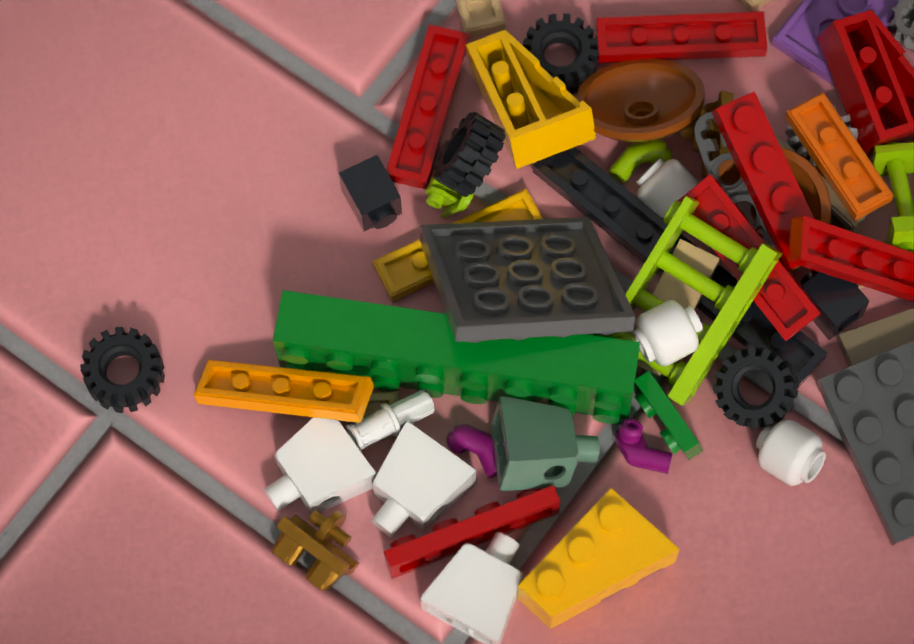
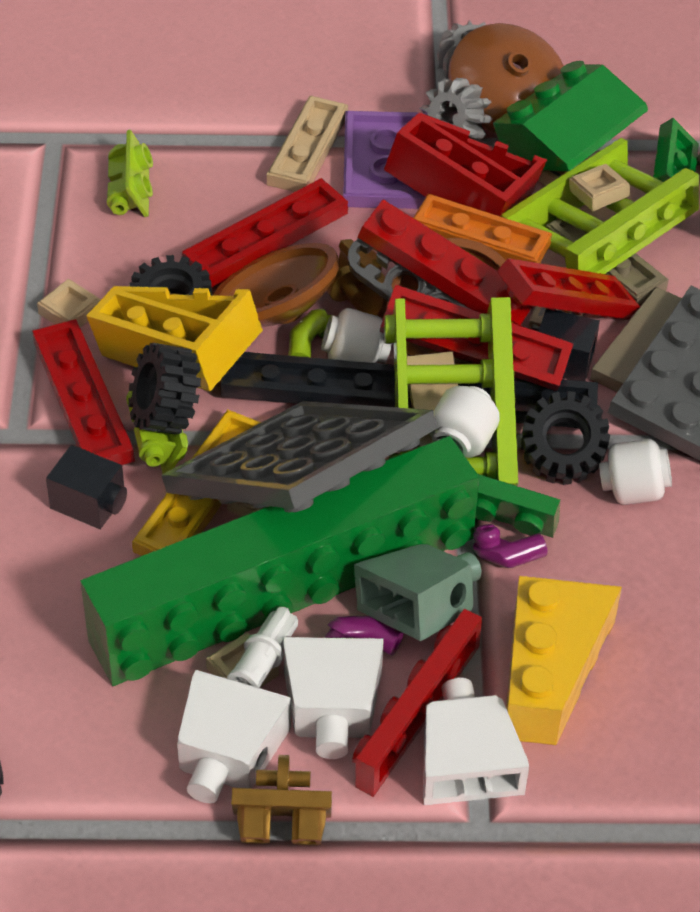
camera: 40 degrees left, 20 degrees down
light orange tile [193,359,374,423] -> none

